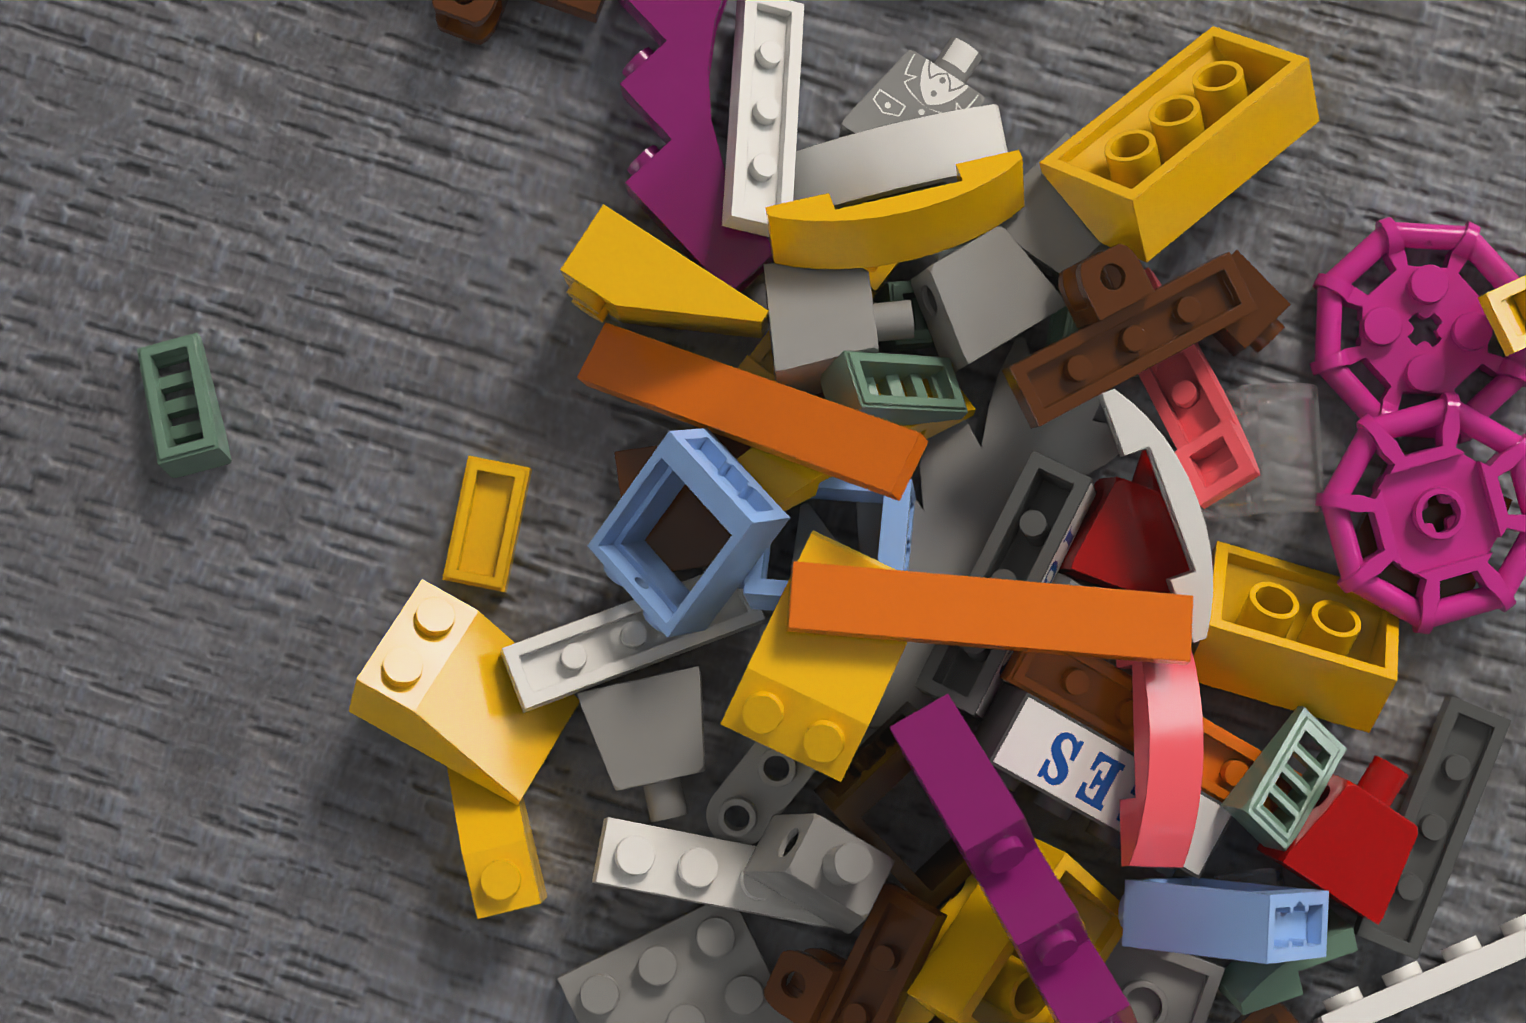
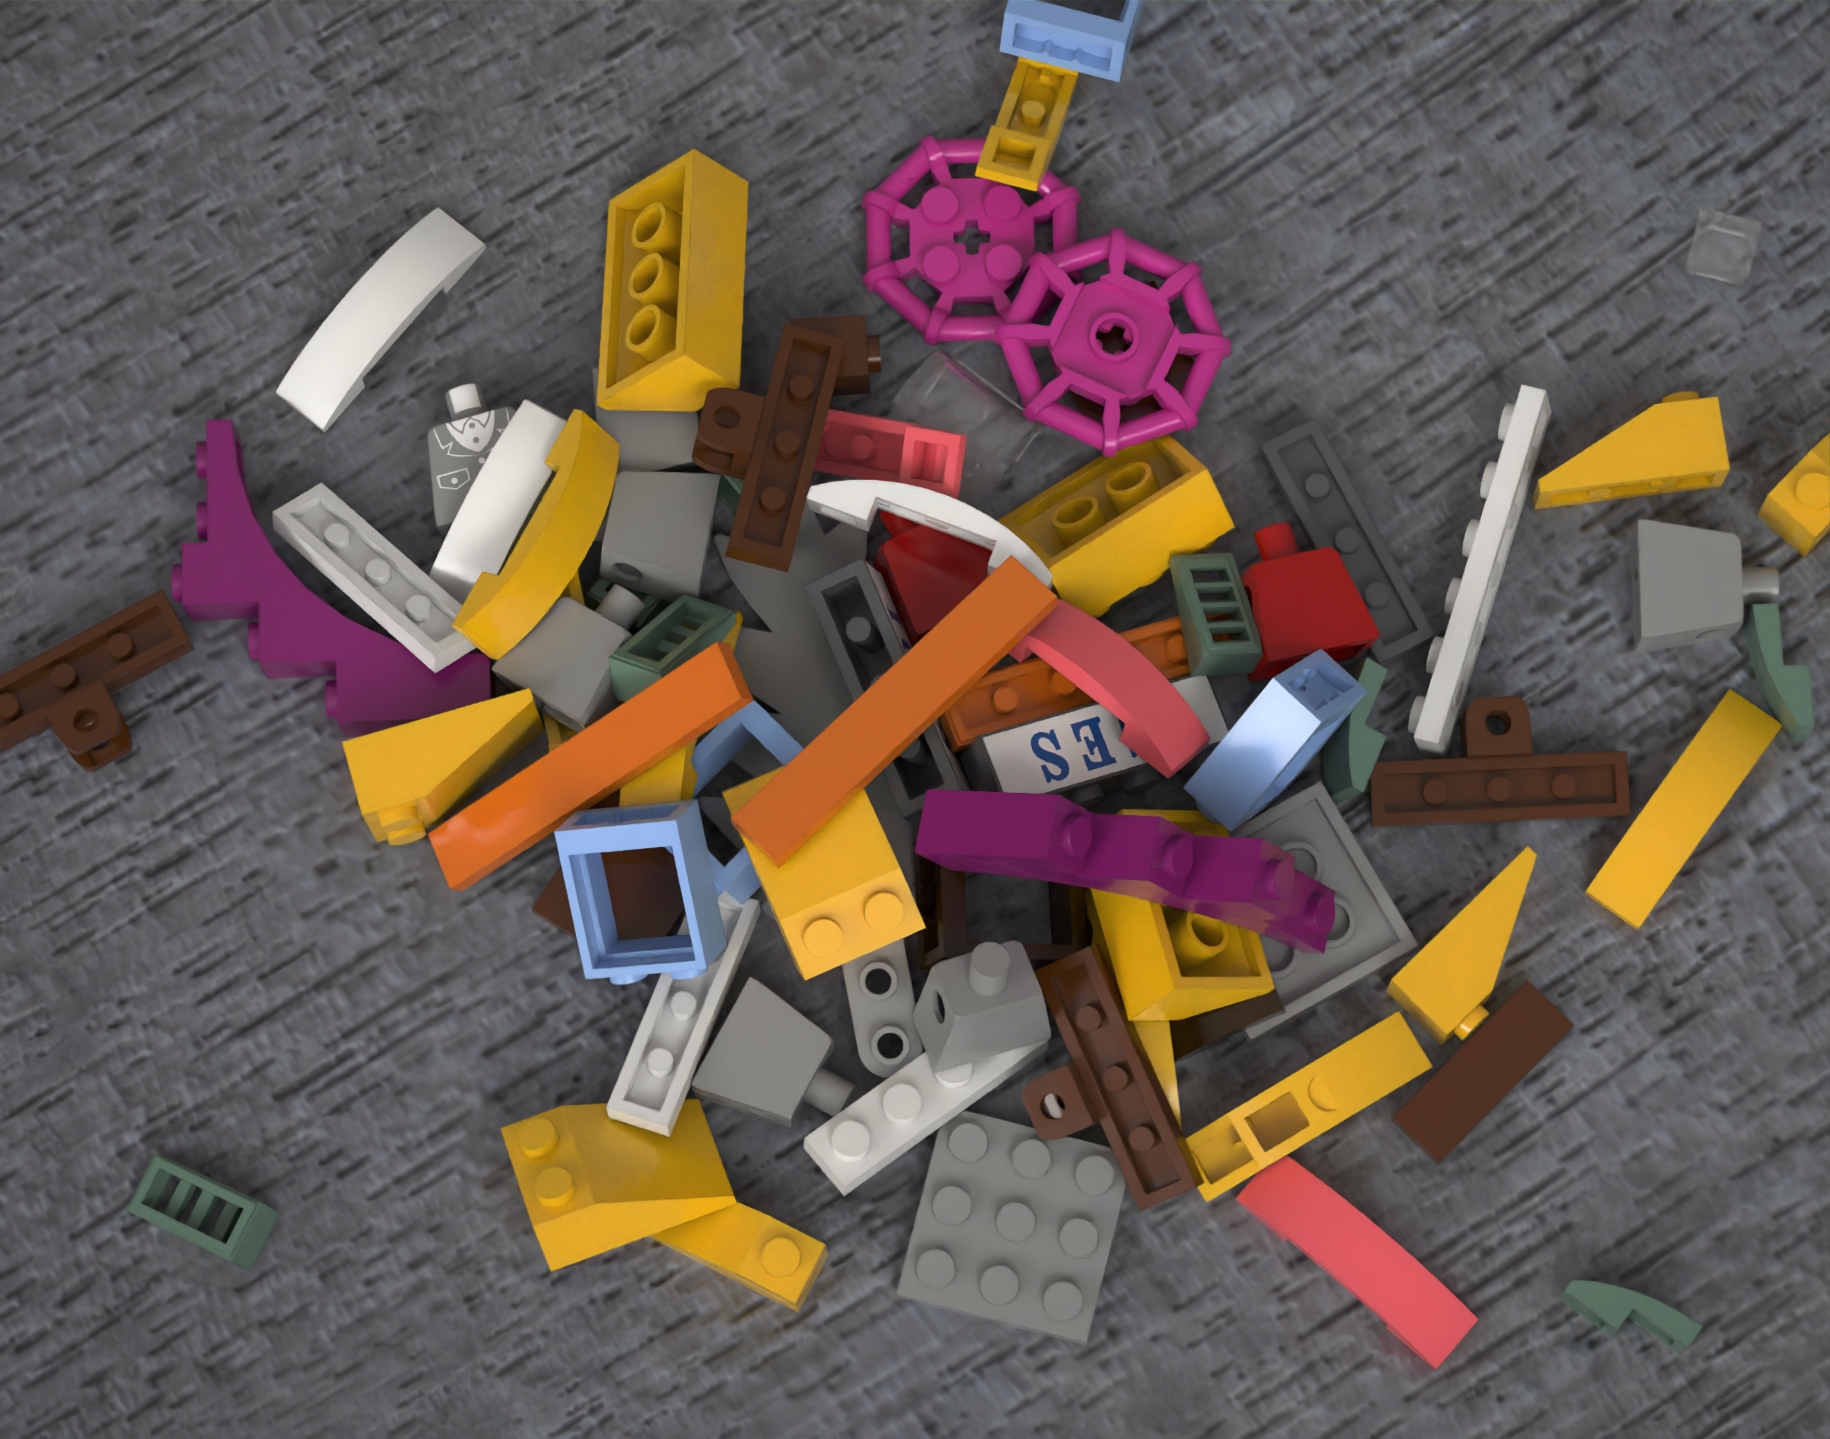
camera: 45 degrees left, 10 degrees down
yellow tile [442,455,532,593] -> none

